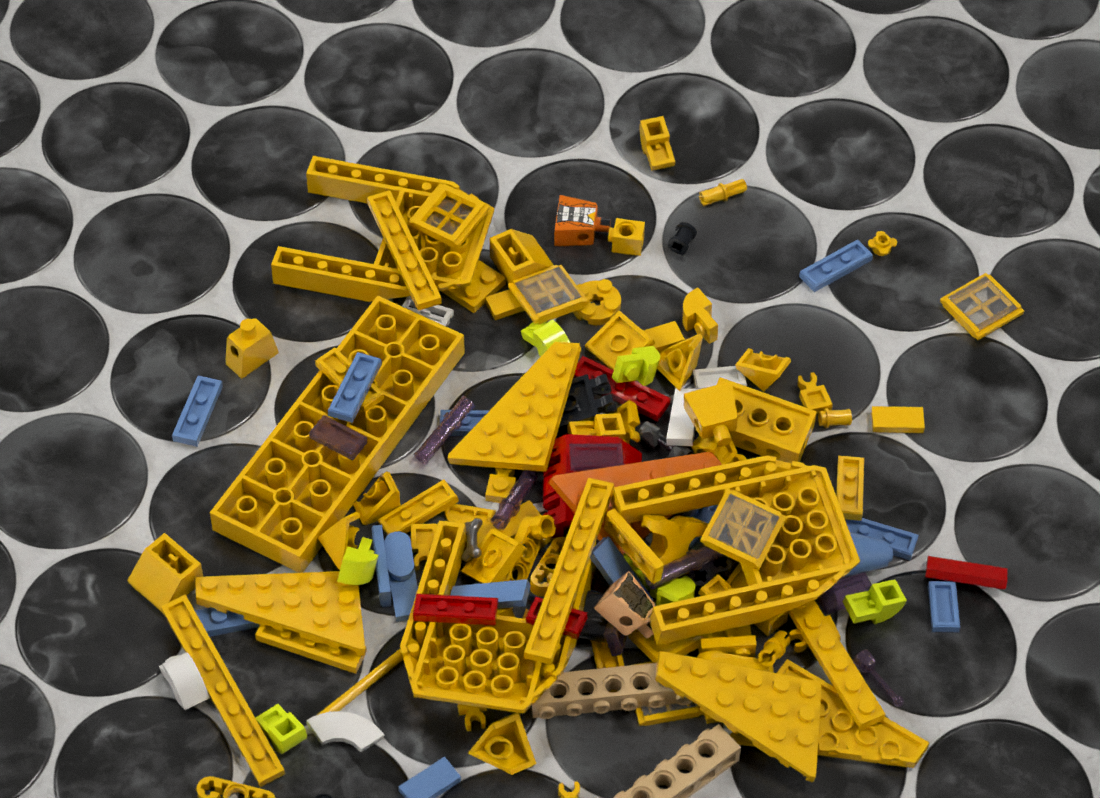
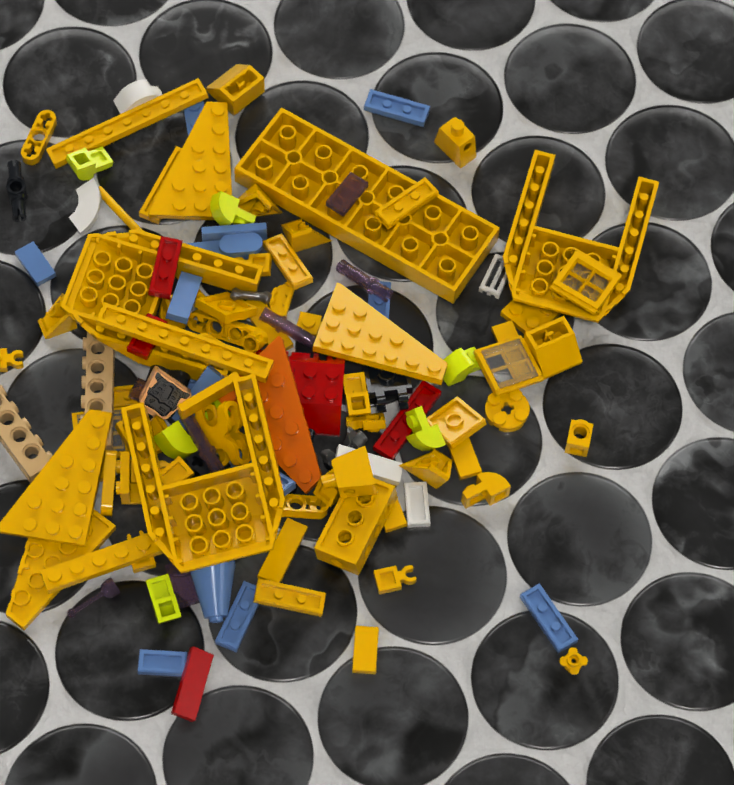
camera: 90 degrees right, 10 degrees up
medium blue tile [328,352,382,423] -> none
yellow plate [367,190,442,311] -> none
orange torso [554,195,611,246] -> none
tile [569,443,624,471] -> none
yellow brick [640,116,675,171] -> none
black bush [667,222,697,255] -> none
yellow axle [699,179,747,207] -> none
clear piece [700,489,786,570] -> none
yellow slope [735,348,791,392] -> none
yellow pin [758,631,791,666] -> none
yellow pin [818,408,852,428] -> none
clear piece [940,273,1024,340] -> none

